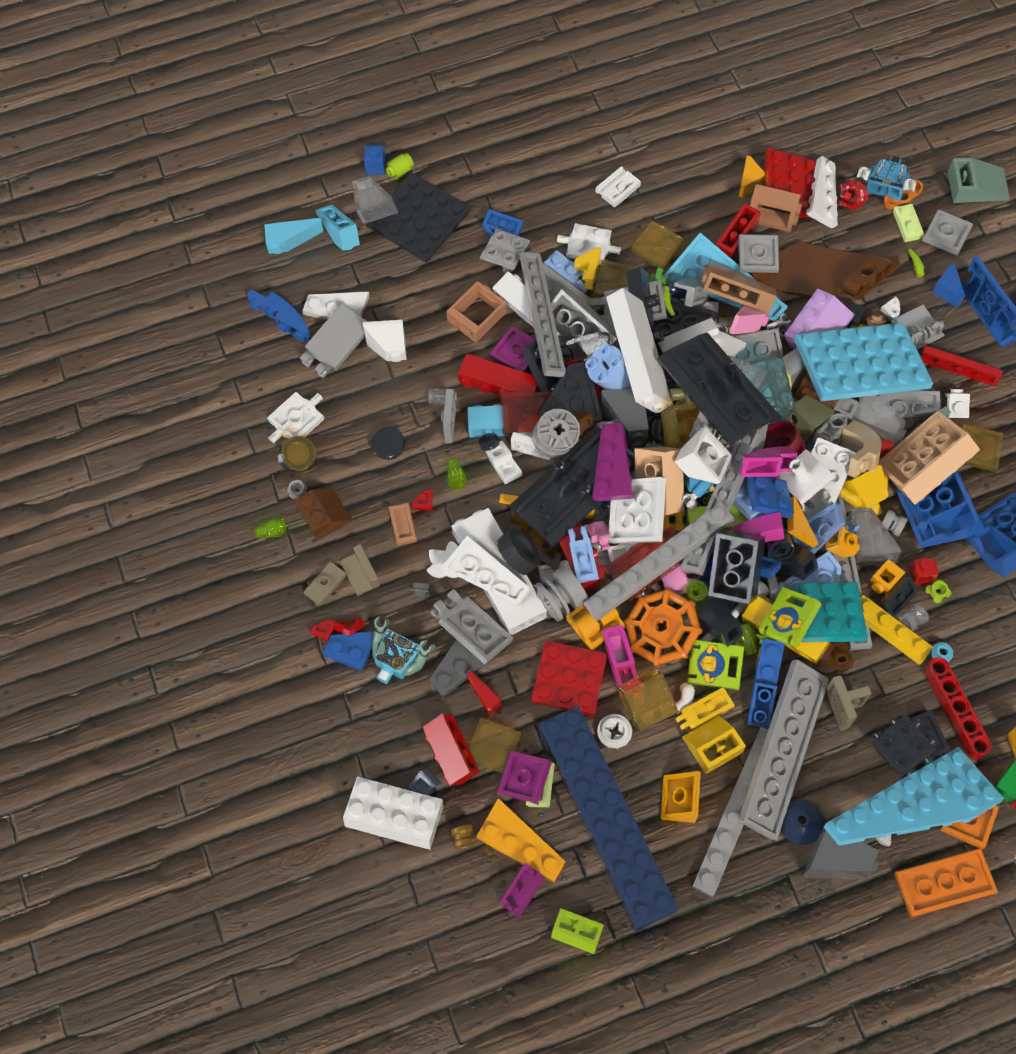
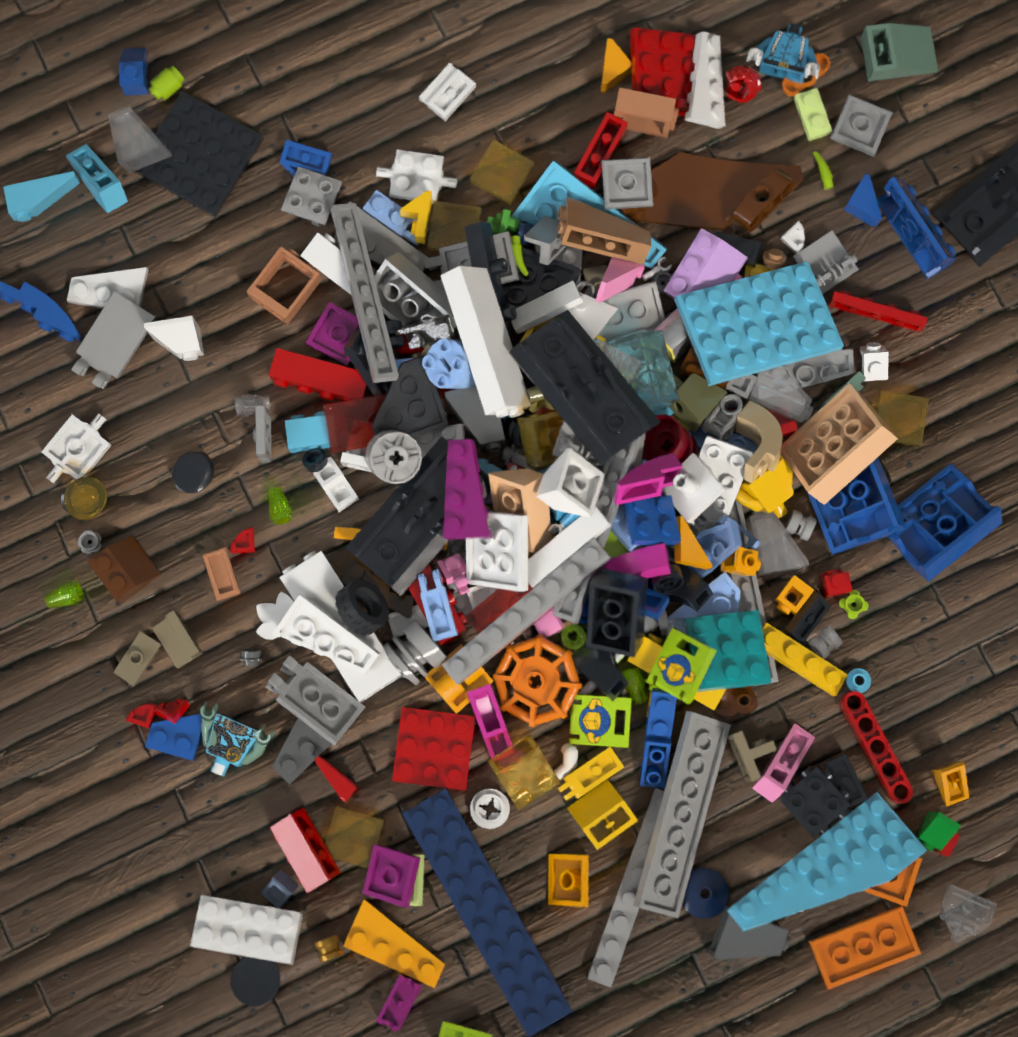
camera: 10 degrees left, 15 degrees up
reddish brown slope [574,409,595,439] -> none
none -> black tile [230,957,281,1006]
none -> white tile [528,505,611,588]
none -> bright pink slope [752,723,815,803]

